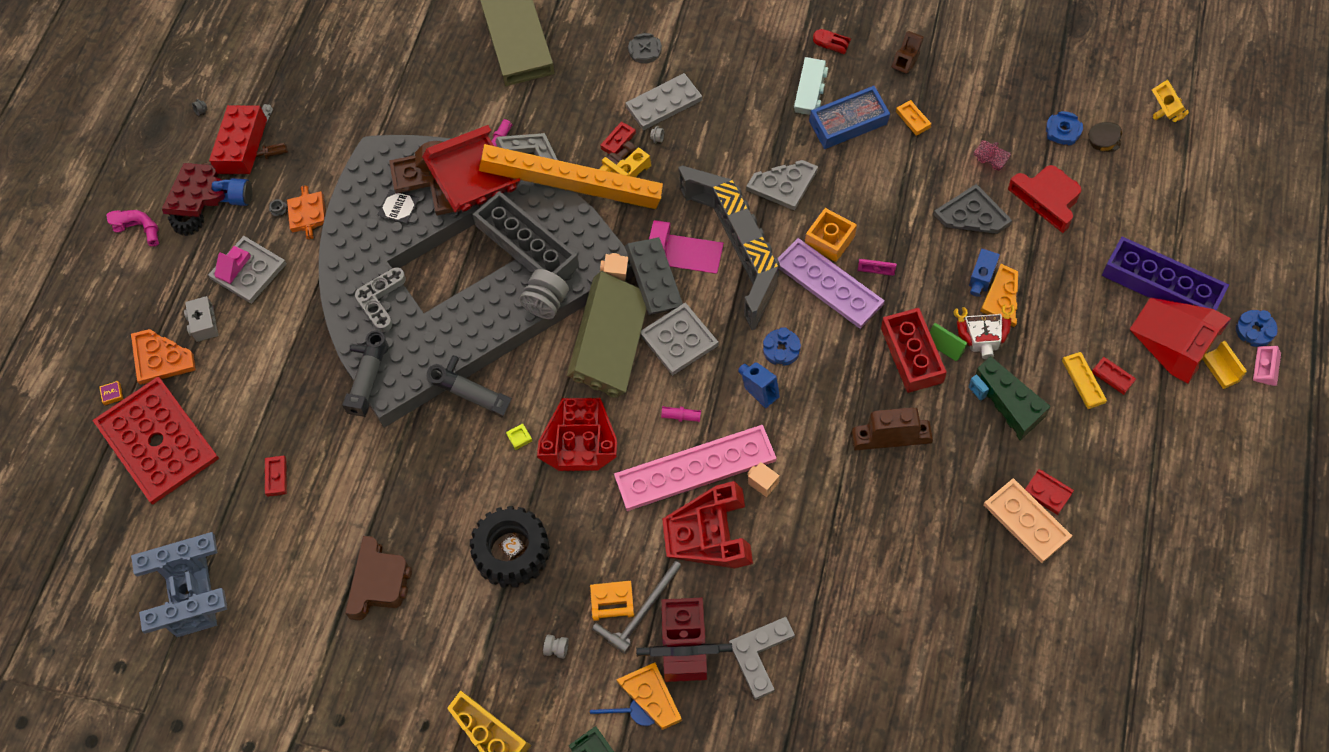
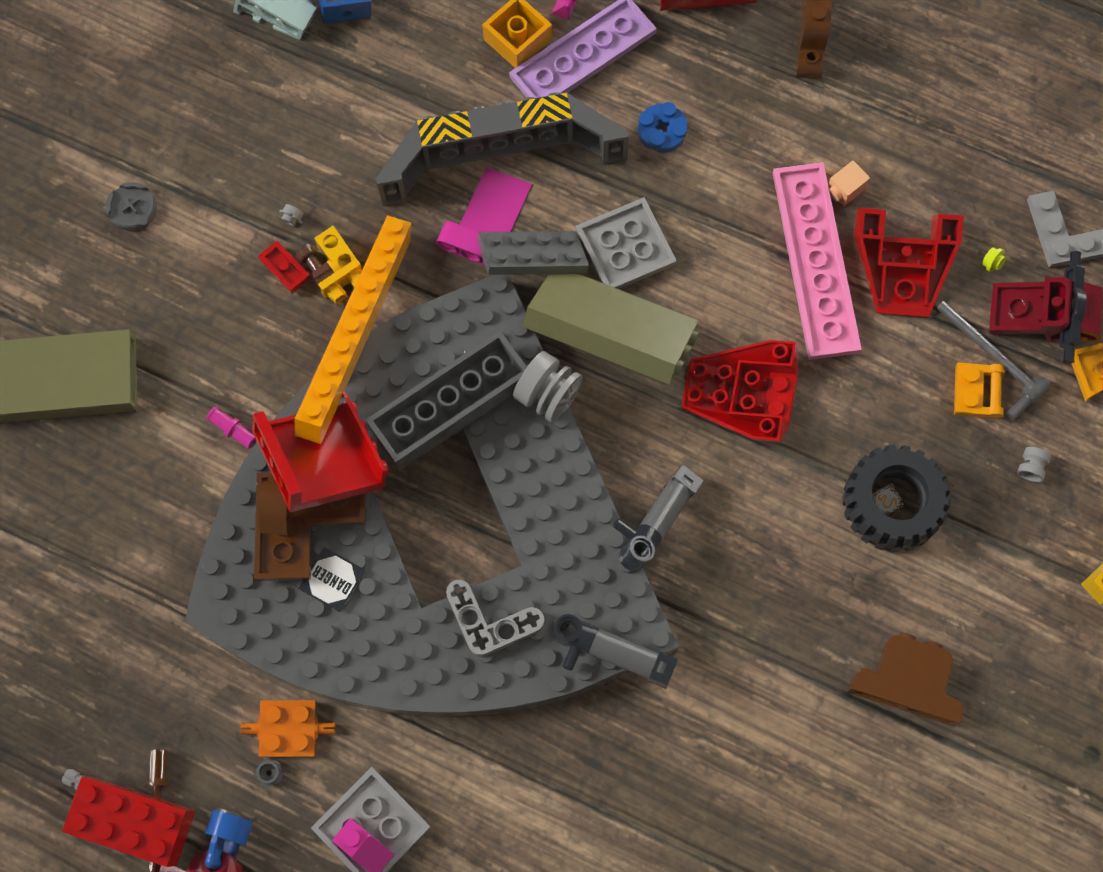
camera: 80 degrees left, 10 degrees up
red plate [265,456,287,497] -> none
light grey plate [495,133,557,160] -> none
neon yellow tile [506,424,532,450] -> none
light nougat brick [600,253,628,281] -> none
light grey plate [625,73,702,130] -> none
dark pink pin [661,406,701,422] -> none
blue torso [738,362,780,408] -> none
light grey plate [746,160,818,211] -> none
none -> neon yellow plate [982,247,1006,273]

